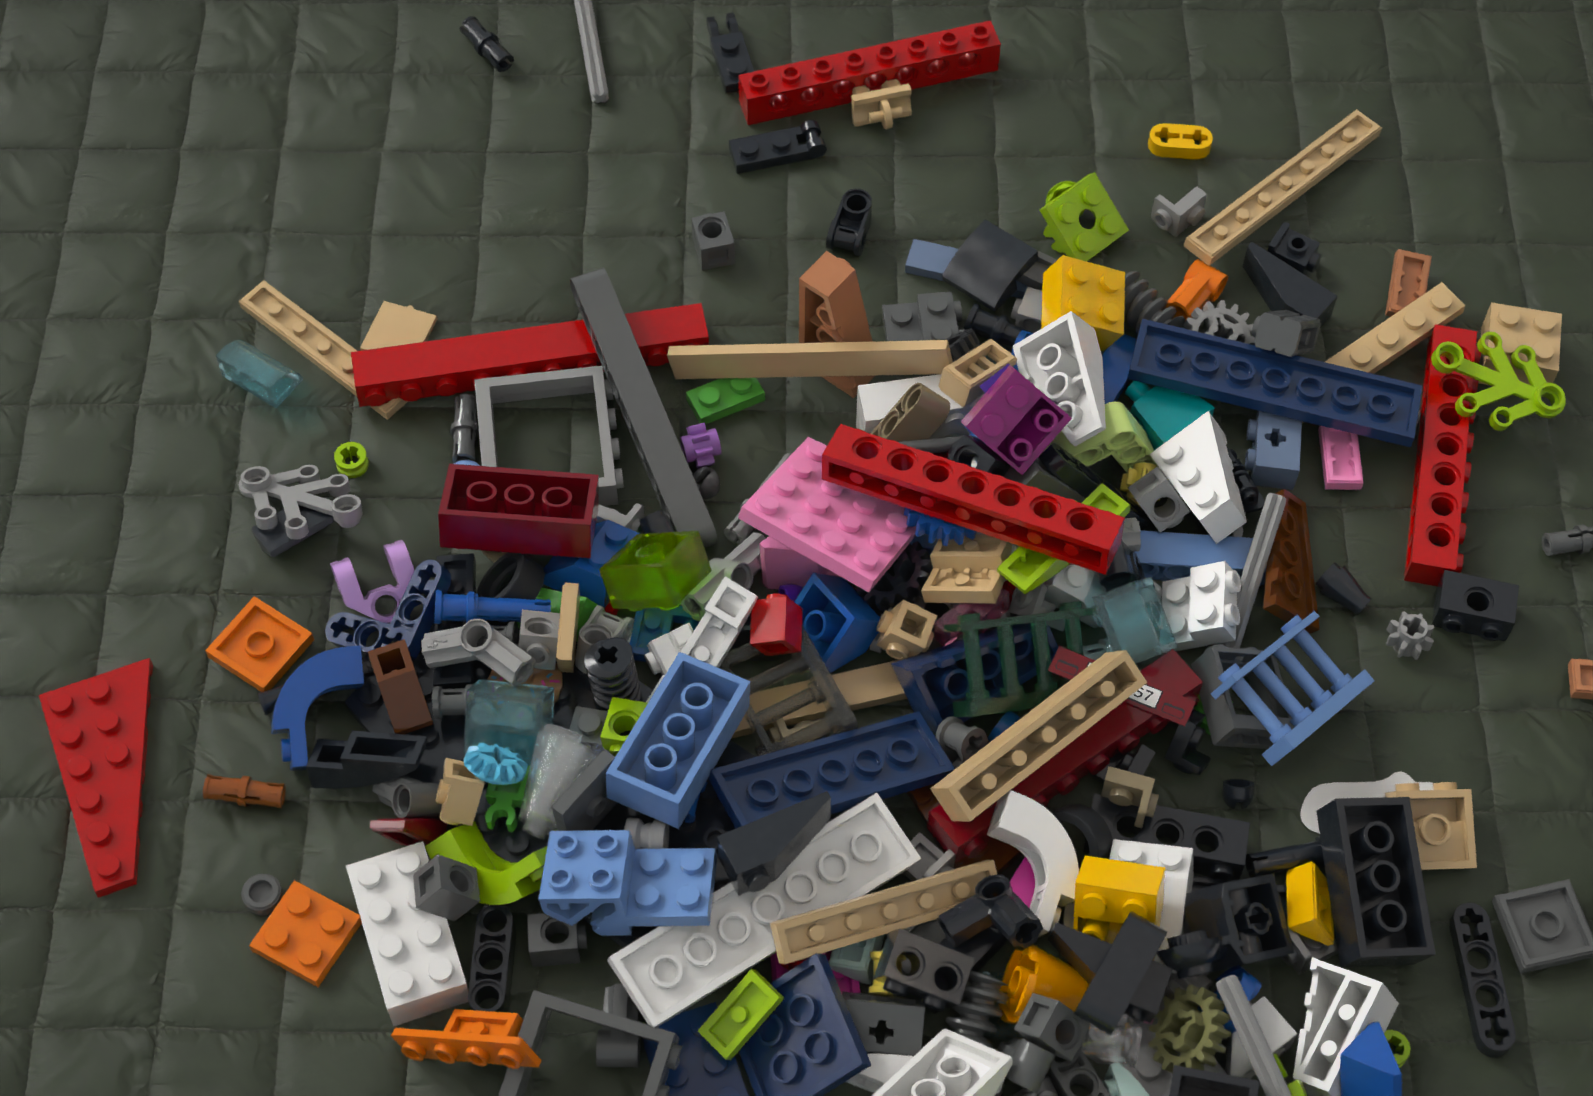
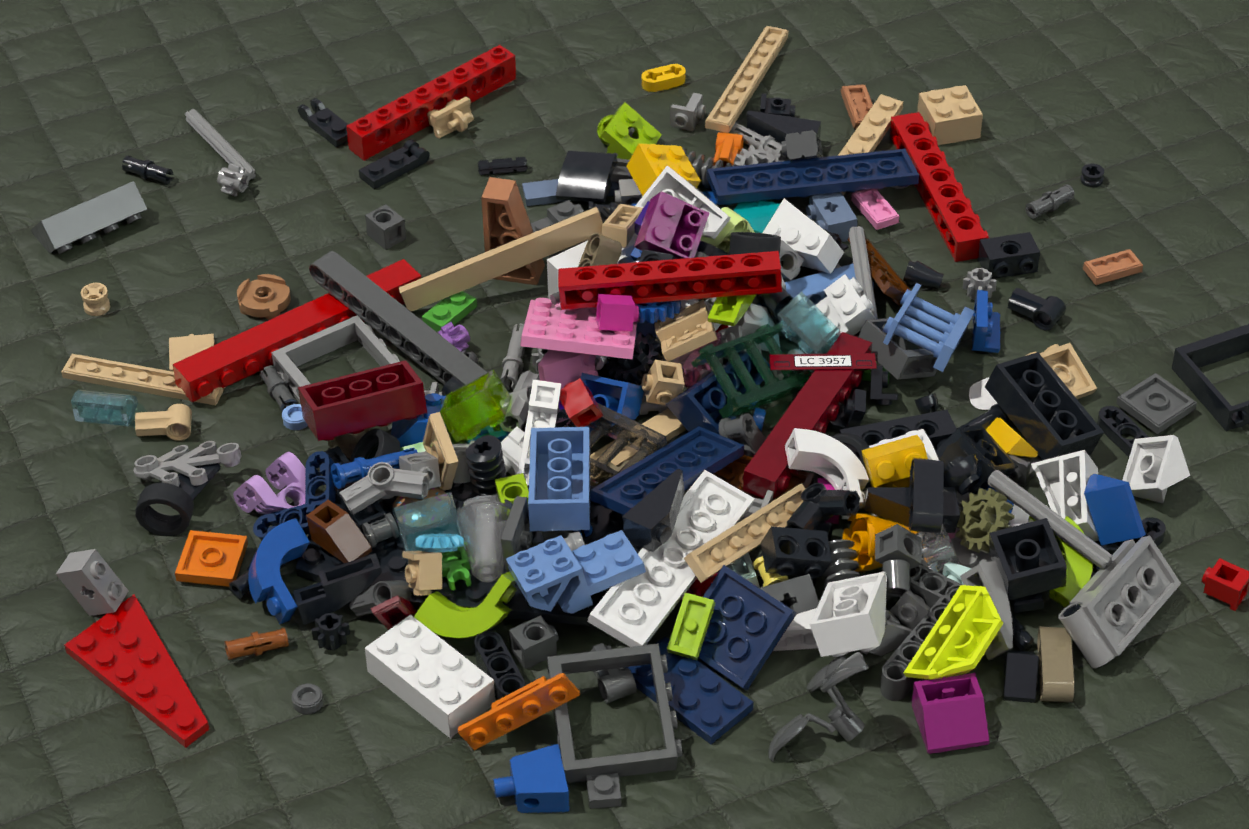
camera: 25 degrees left, 15 degrees down
orange plate [249,880,362,987] -> none
lime bush [334,442,369,478] -> none
dark grey brick [413,854,480,921] -> none
black piece [826,188,872,257] -> none
tan brick [930,650,1147,822] -> none
dark tan bracket [1101,766,1159,828] -> none
lime plant [1431,331,1566,431] -> none
none -> slope [31,181,147,254]
none -> light grey brick [56,549,128,616]
none -> tan wheel [81,283,111,316]
none -> tan piece [135,404,192,441]
none -> black tyre [135,483,194,536]
none -> light grey gear [217,163,249,196]
none -> medium nougat plate [237,274,291,320]
none -> black gear [311,613,350,650]
none -> black axle [478,157,527,175]
none -> dark pink brick [596,294,639,331]
none -> light grey pin [723,122,789,161]
none -> black tyre [729,232,781,258]
none -> blue bracket [972,290,1000,353]
none -> black piece [1008,288,1066,331]
none -> white slope [1122,435,1190,503]

